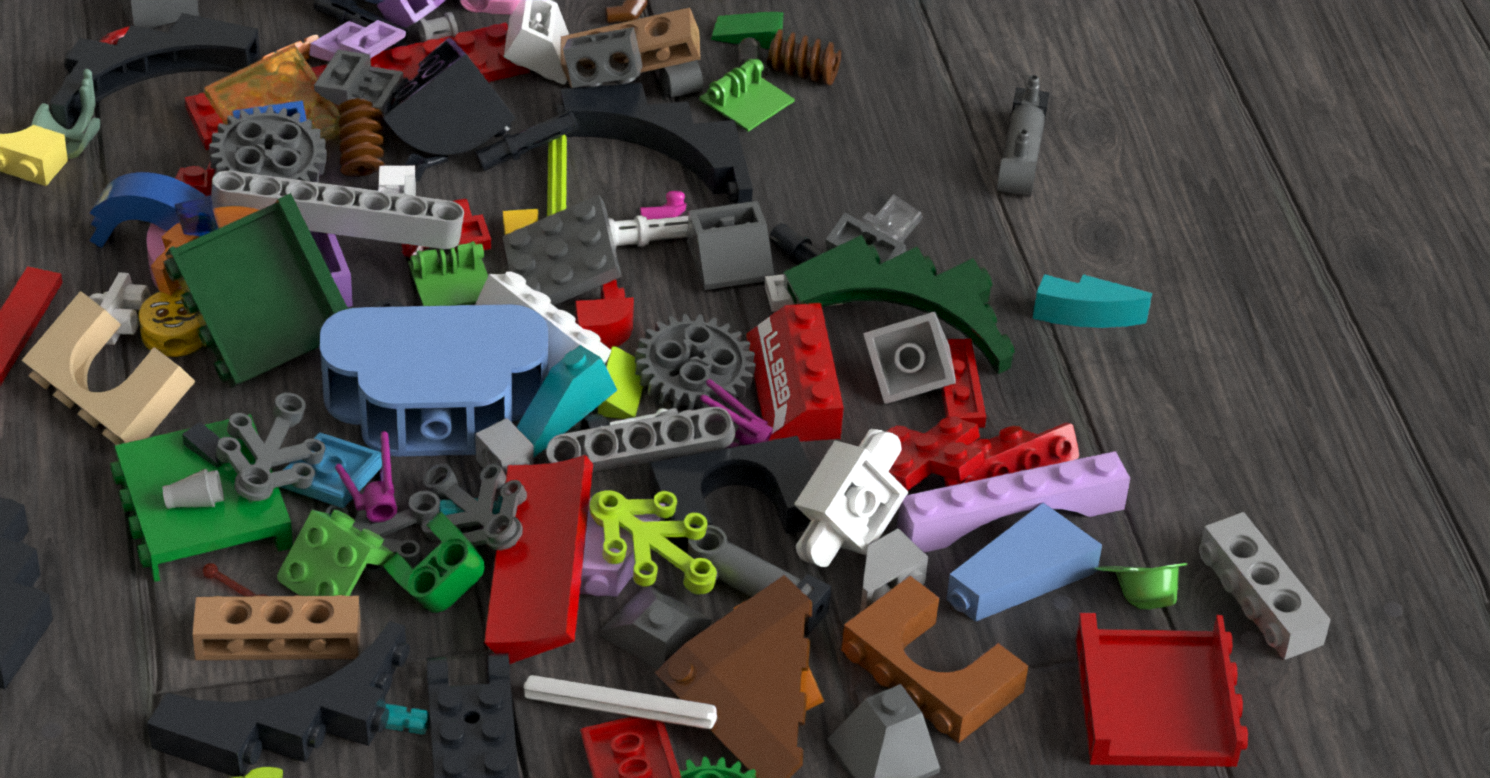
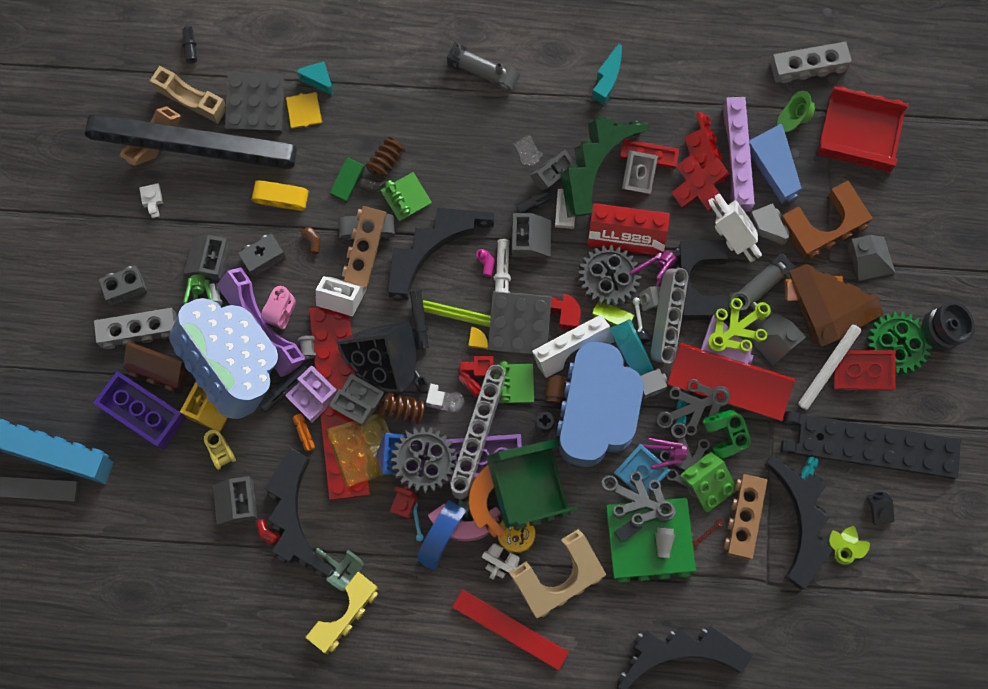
camera: 70 degrees left, 30 degrees up
clear blue slope [174,195,220,237] -> none
dark grey brick [563,27,643,88] -> none

